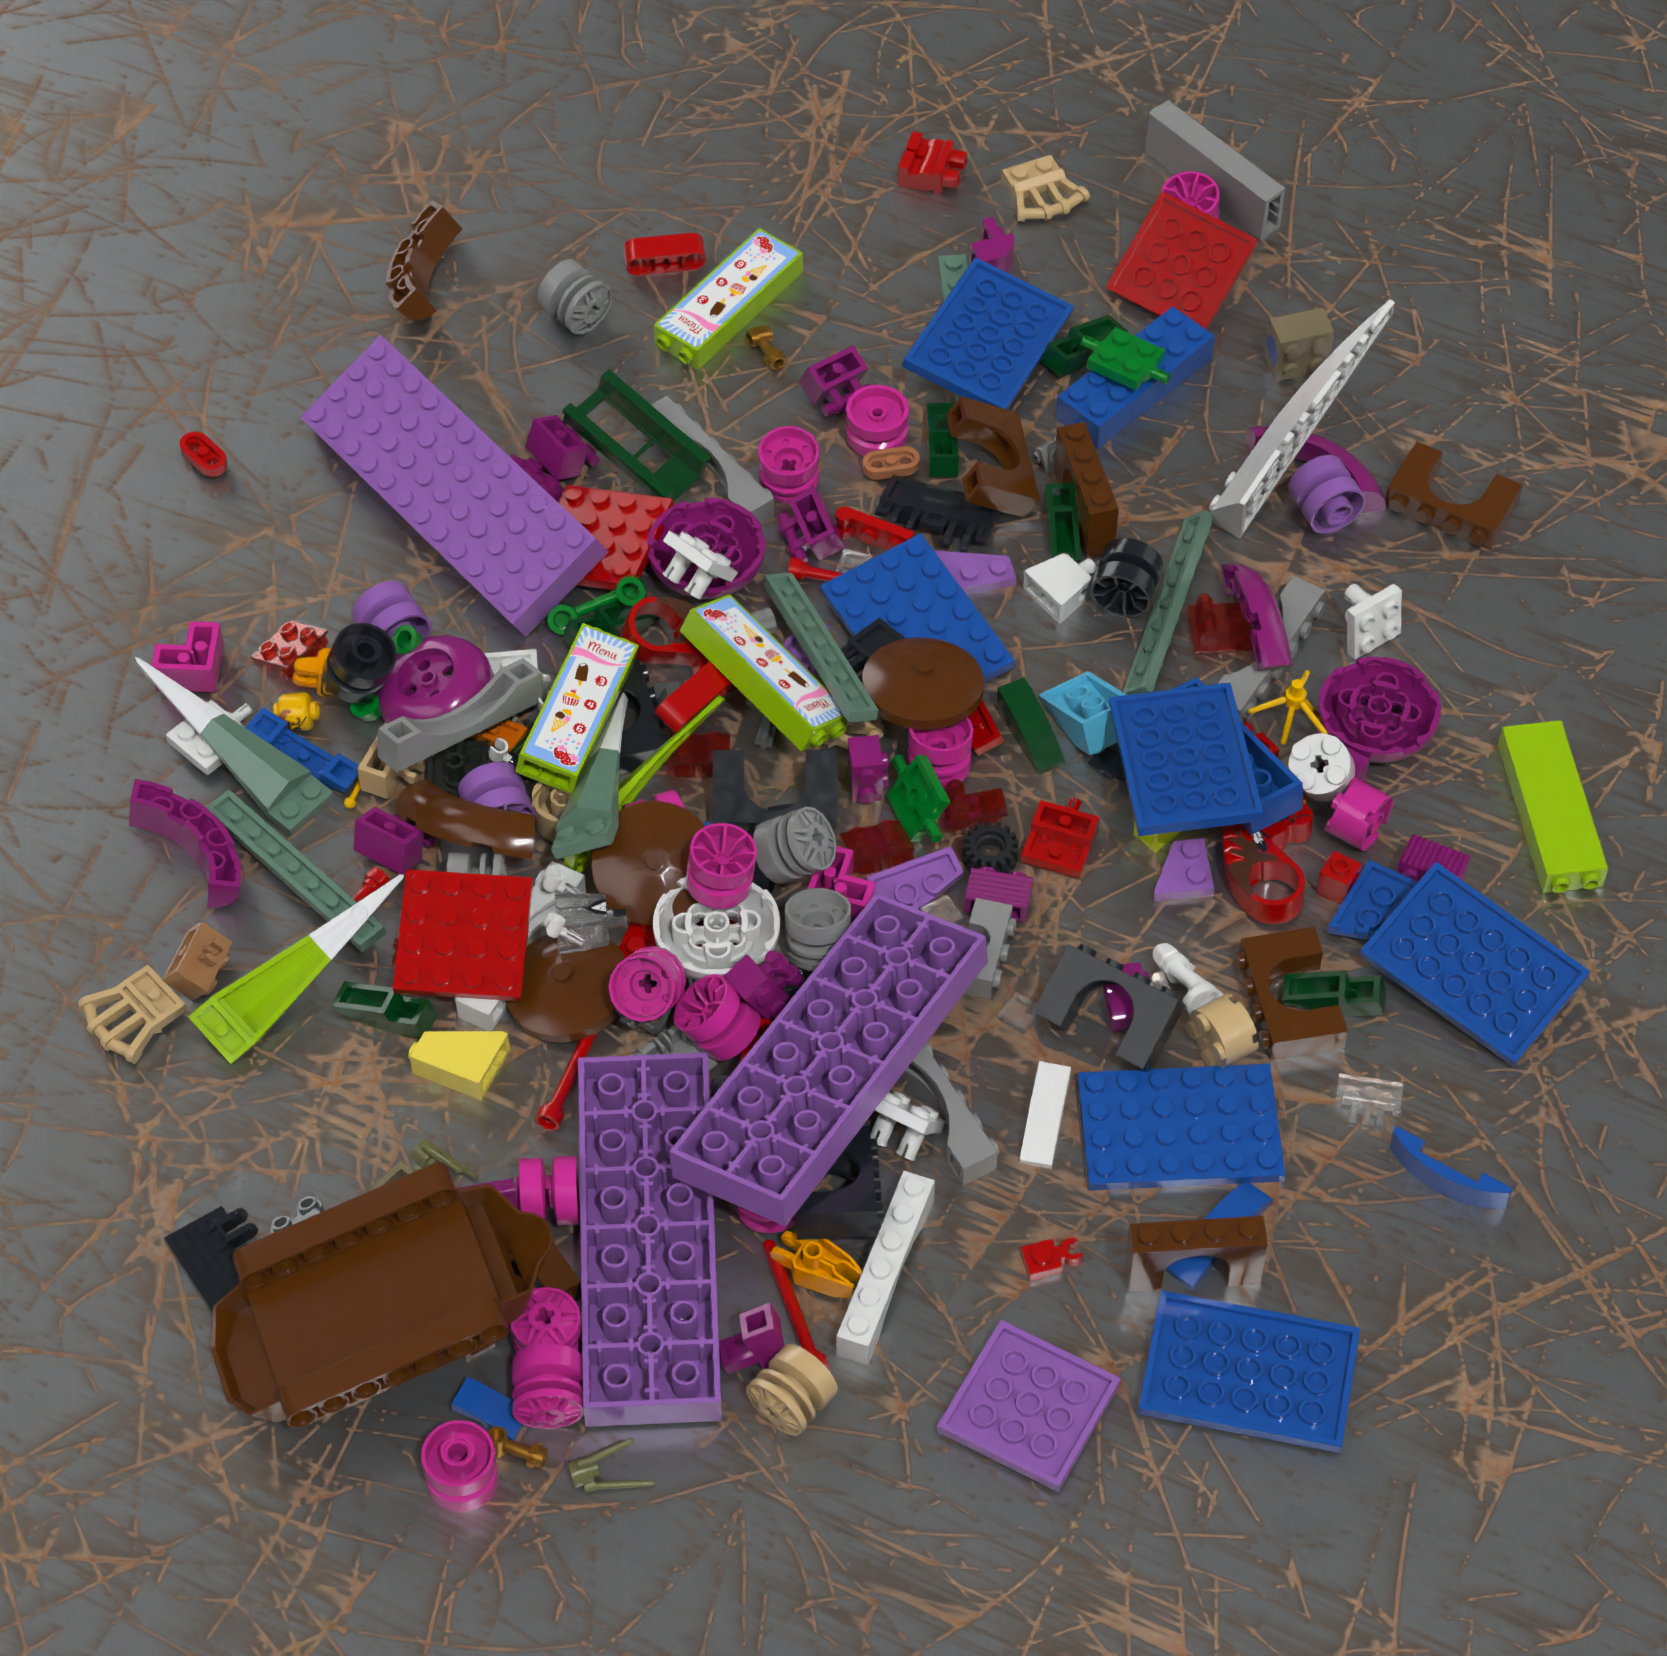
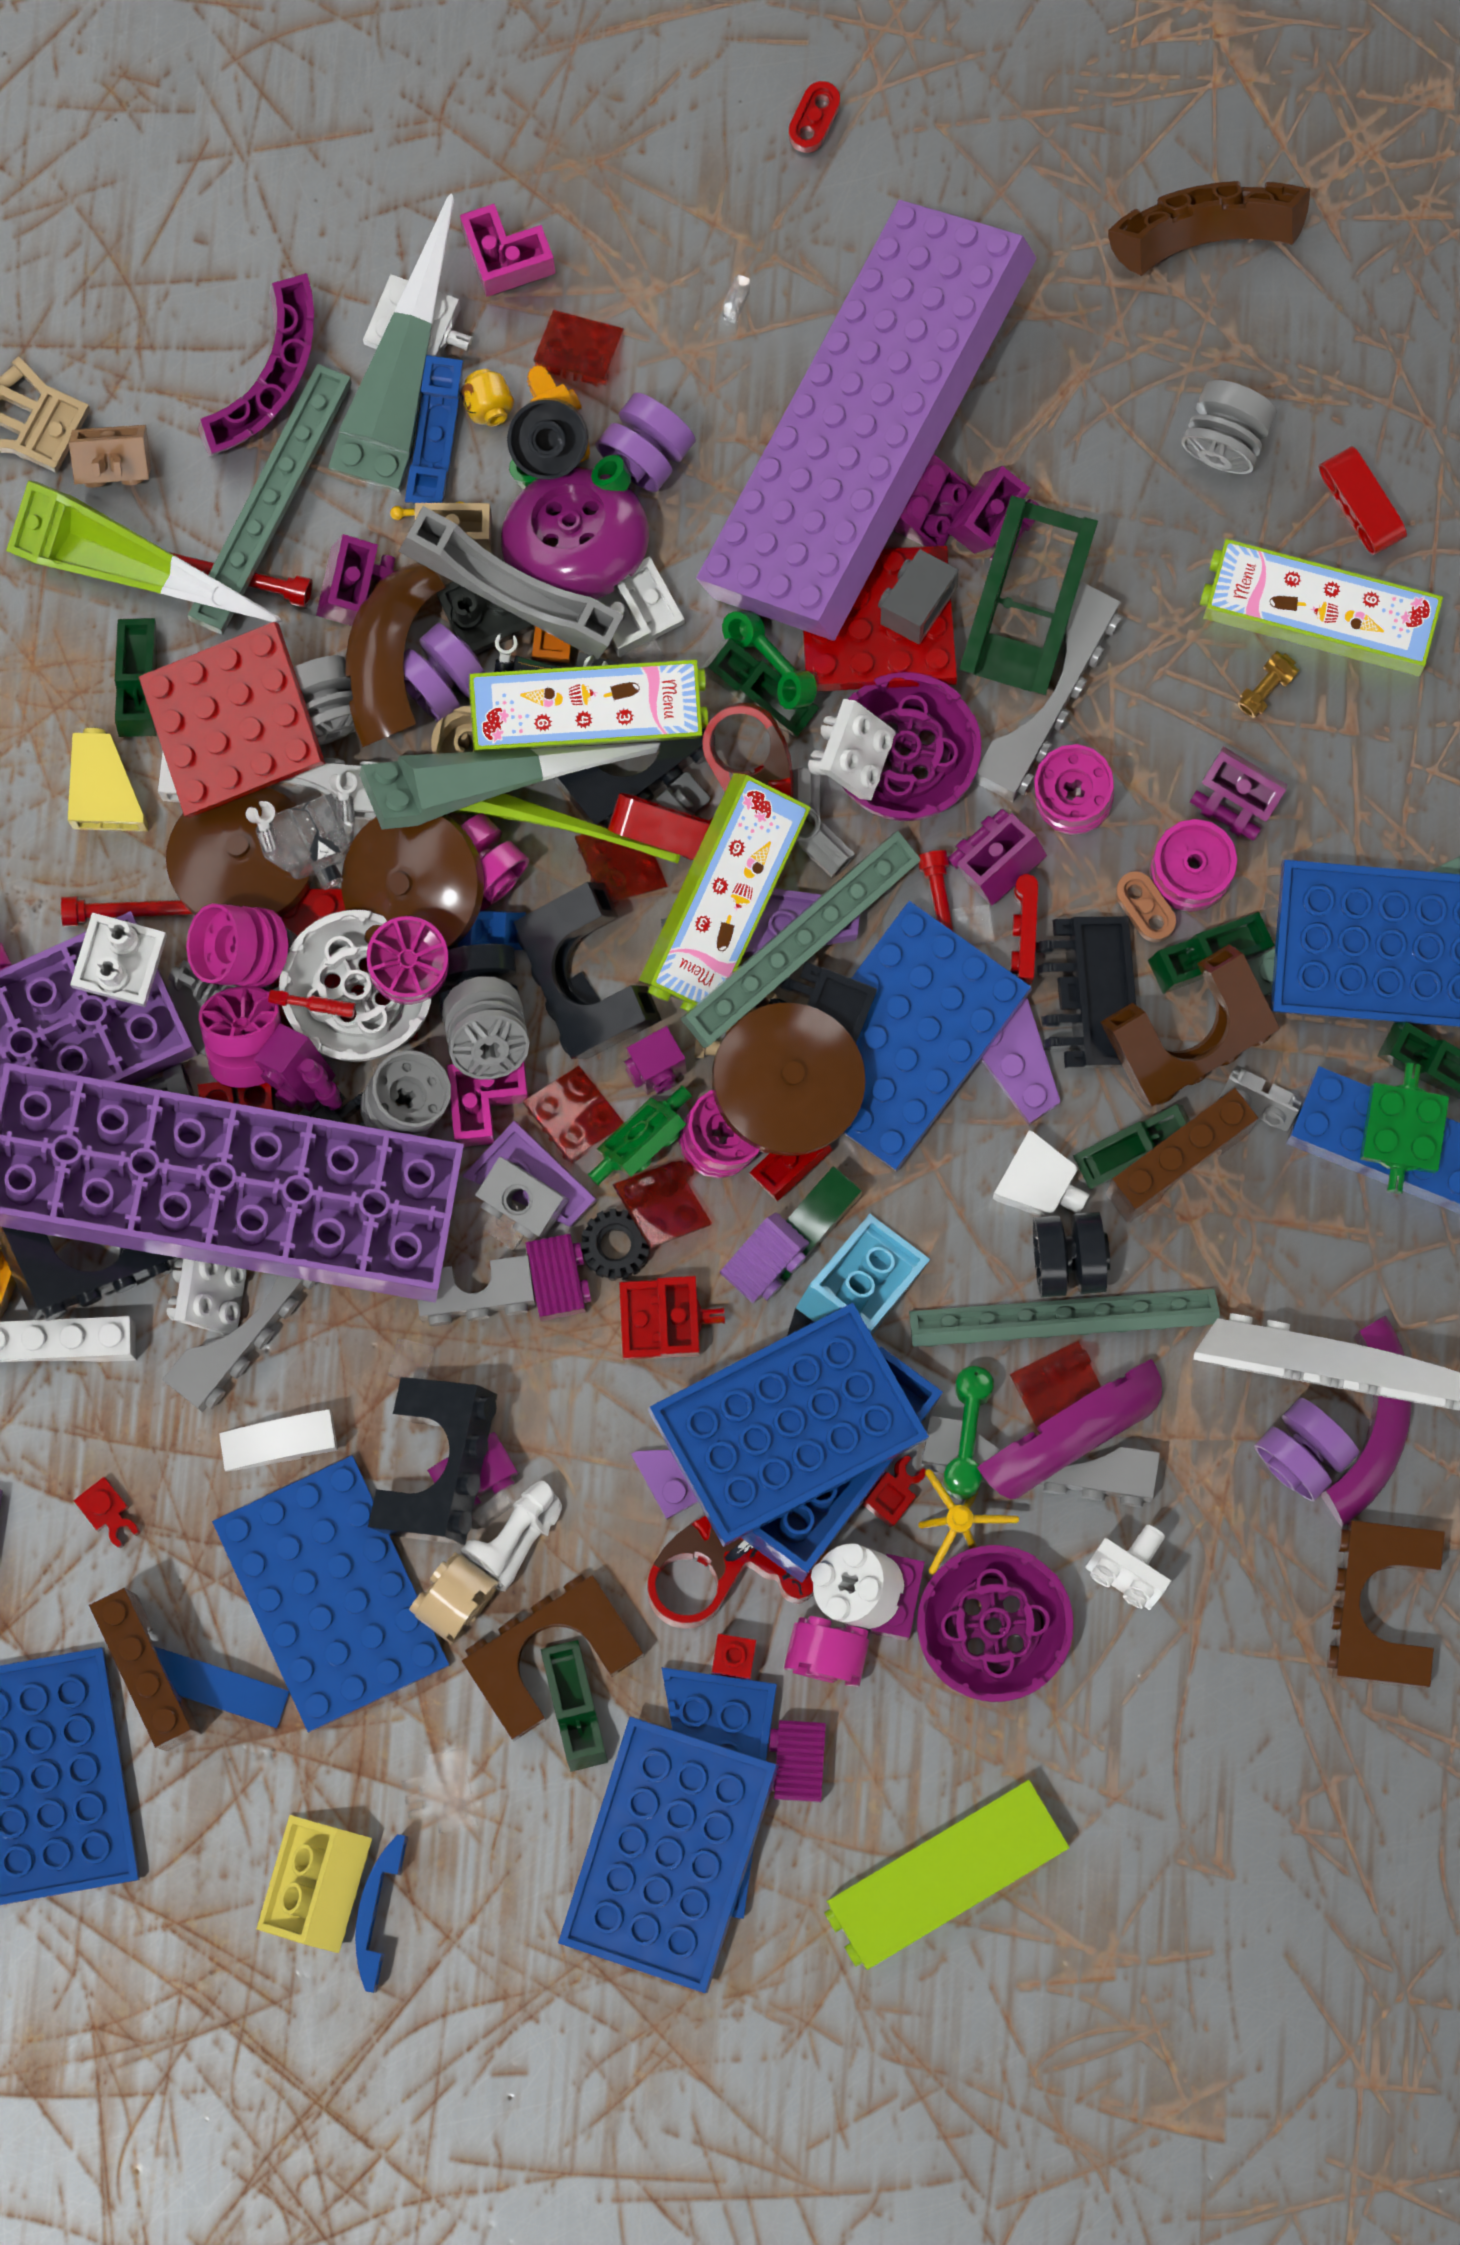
camera: 70 degrees right, 25 degrees up
none -> white plate [70,913,167,1007]
none -> light yellow slope [256,1815,372,1953]
none -> red piece [268,990,356,1018]
none -> light grey brick [475,1157,569,1240]
none -> medium lavender brick [719,1213,809,1303]
none -> clear tile [723,274,750,324]
none -> dark grey piece [878,549,959,644]
none -> green piece [943,1366,994,1500]

